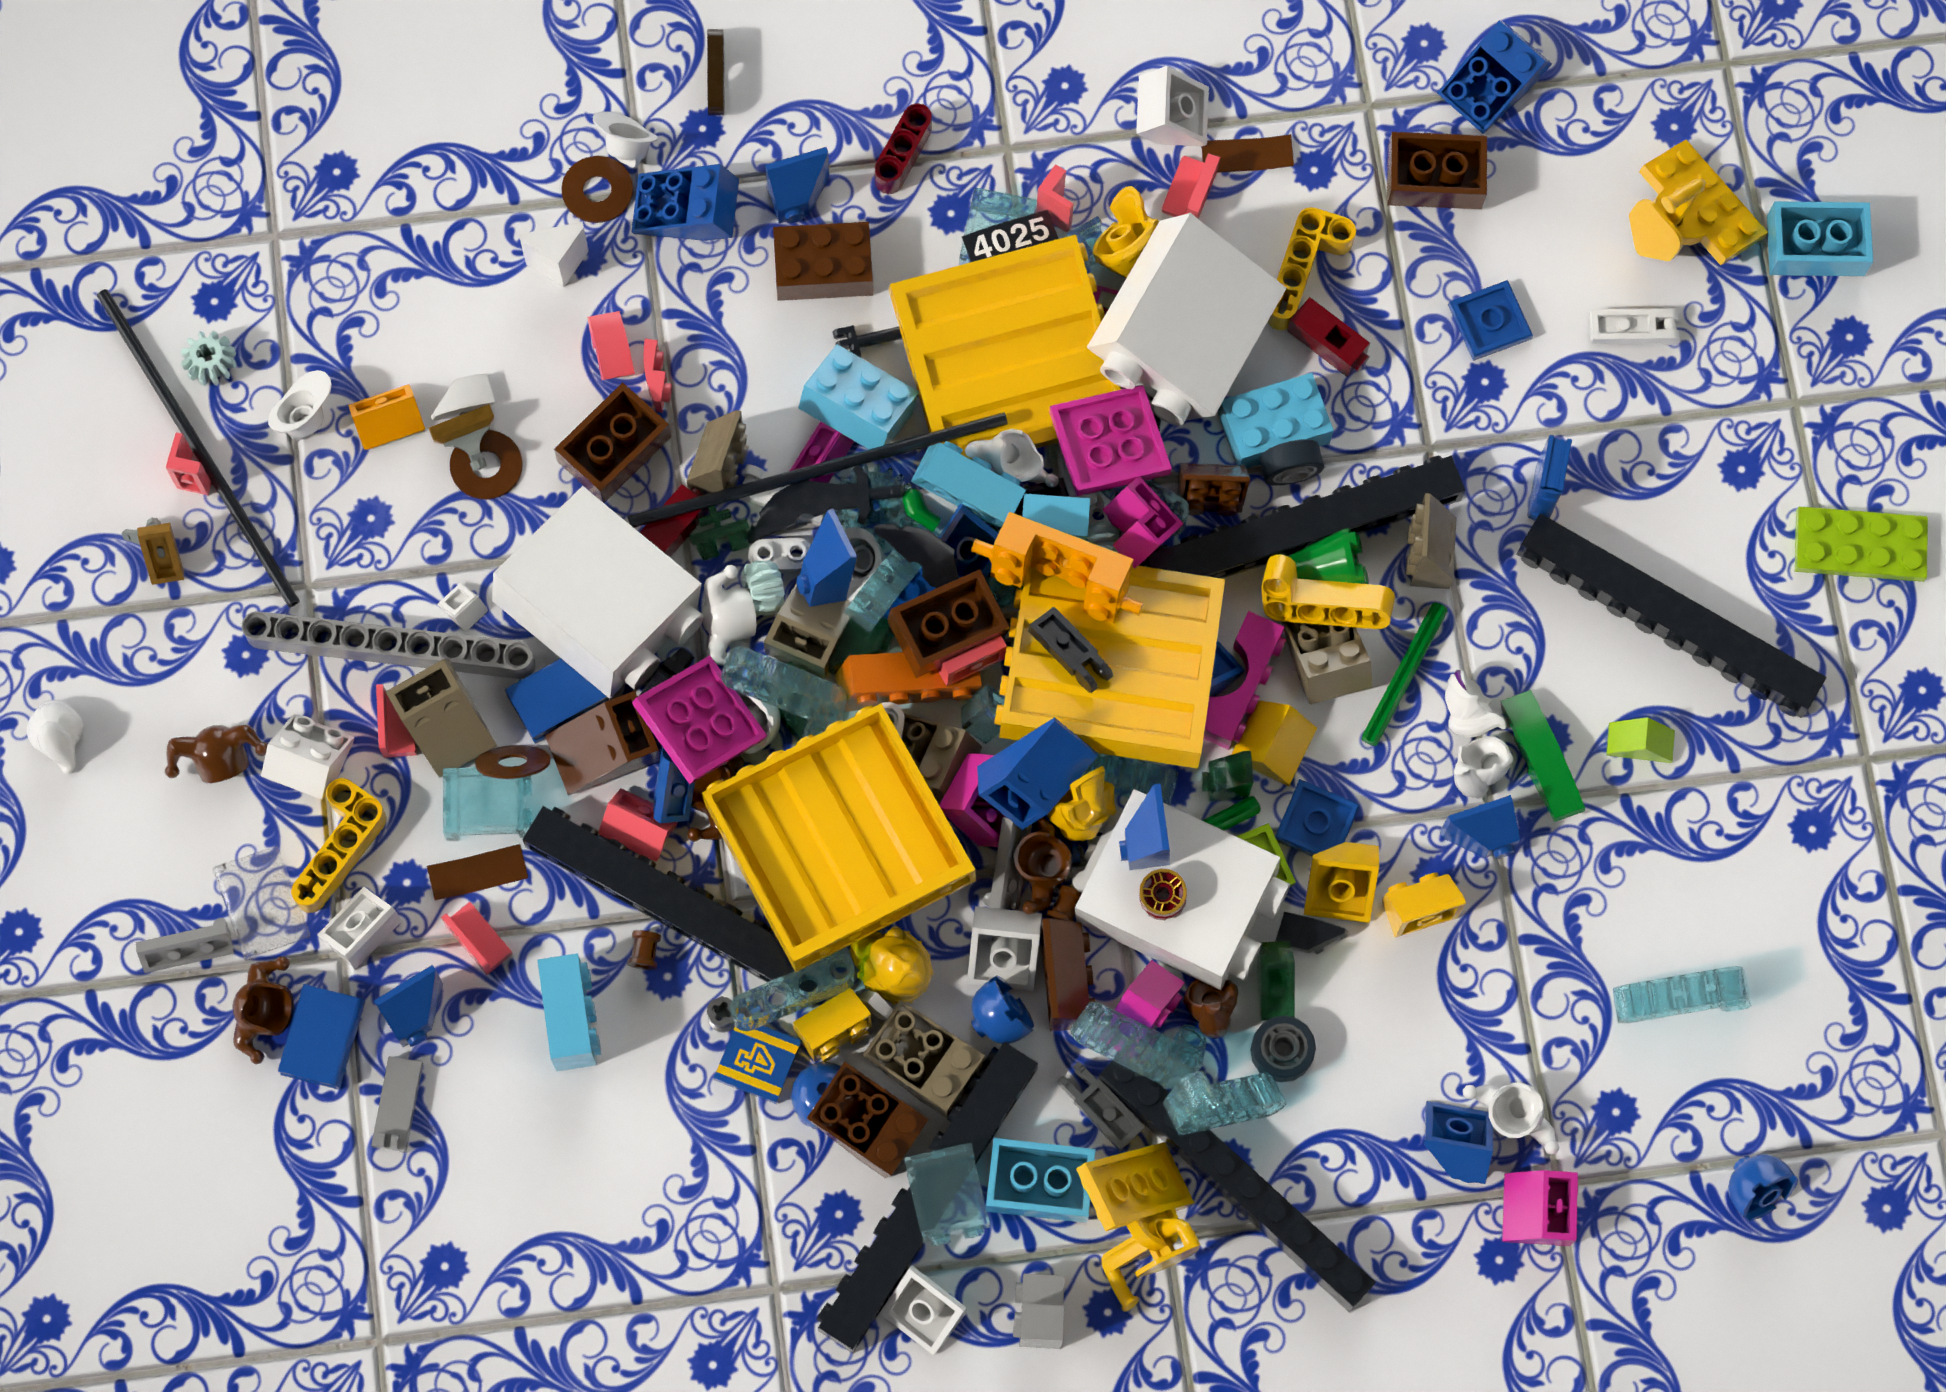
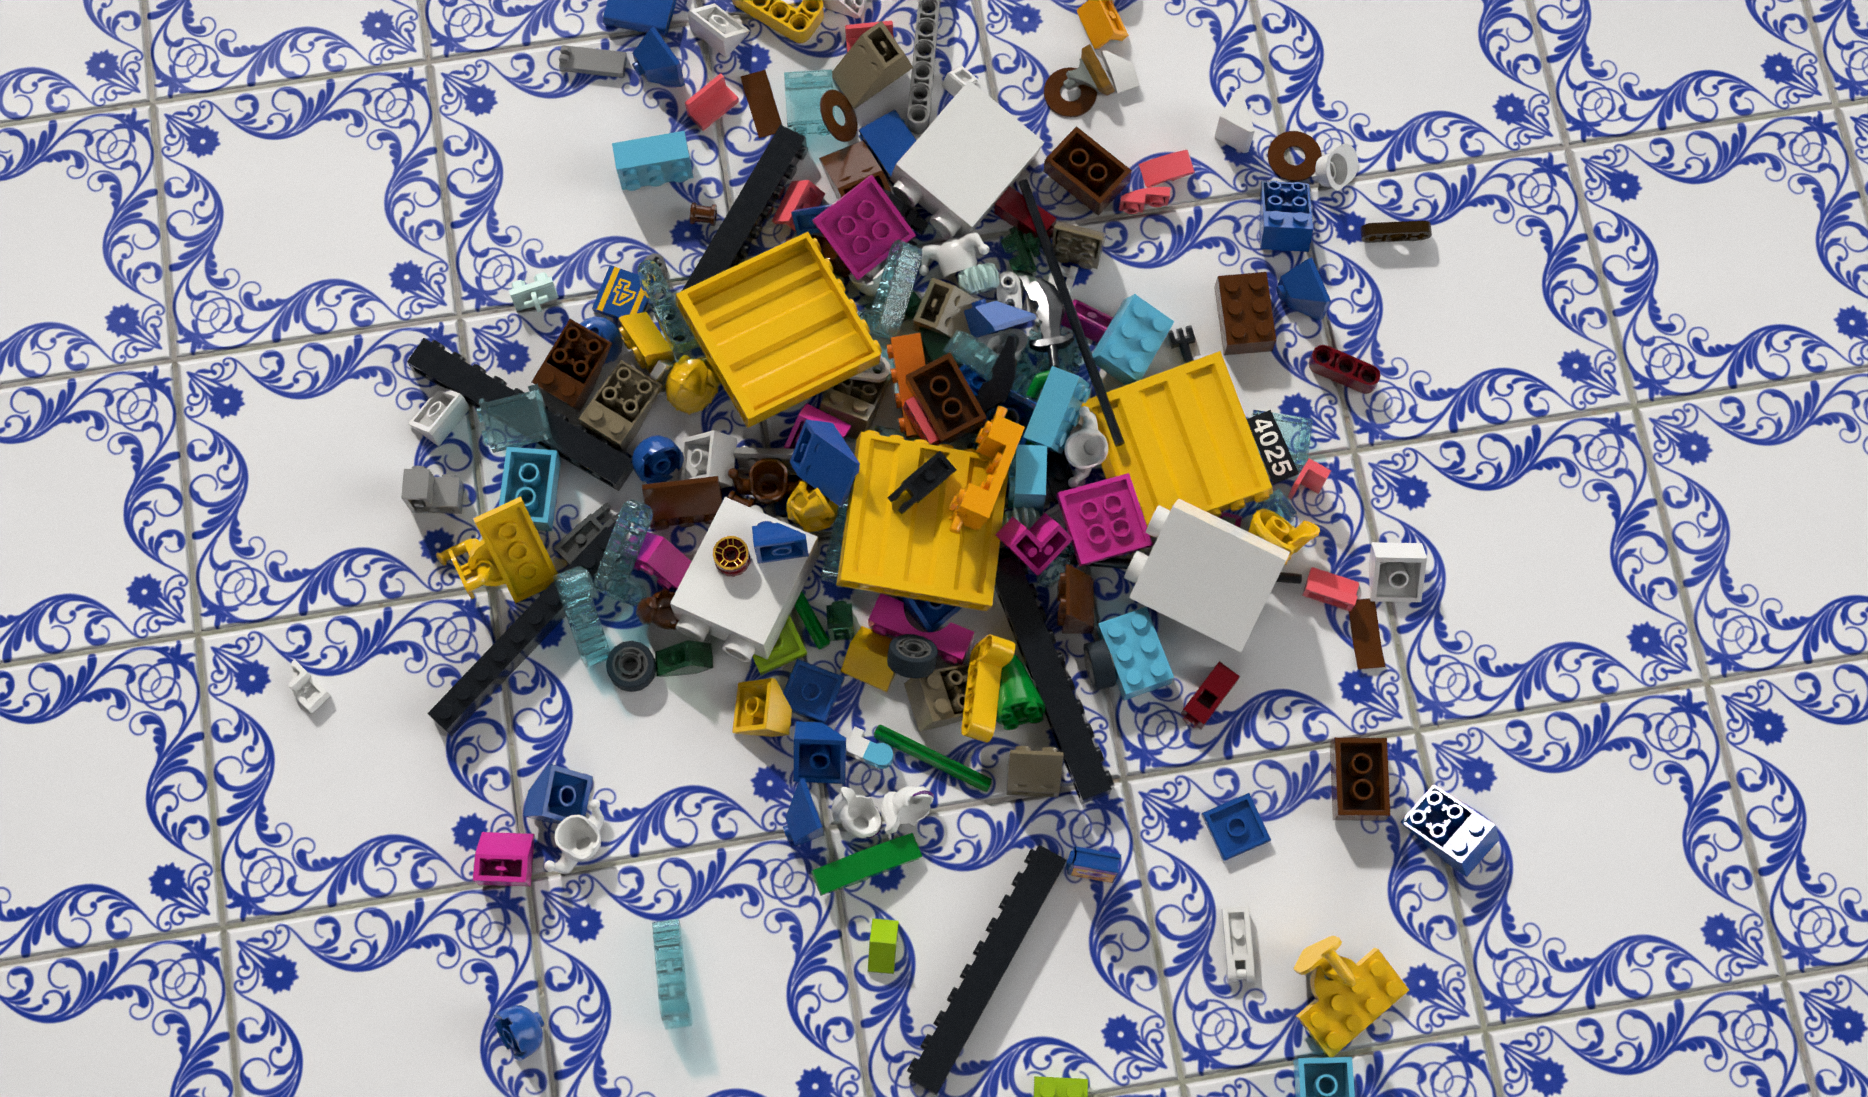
camera: 90 degrees right, 0 degrees up
yellow beam [1268,207,1356,330] -> none
black slope [1275,911,1348,954] -> none
yellow slope [1382,872,1466,938] -> none
none -> light aqua hips [509,272,559,313]
none -> blue slope [793,721,846,784]
none -> leg [846,726,893,769]
none -> black wheel [887,634,938,679]

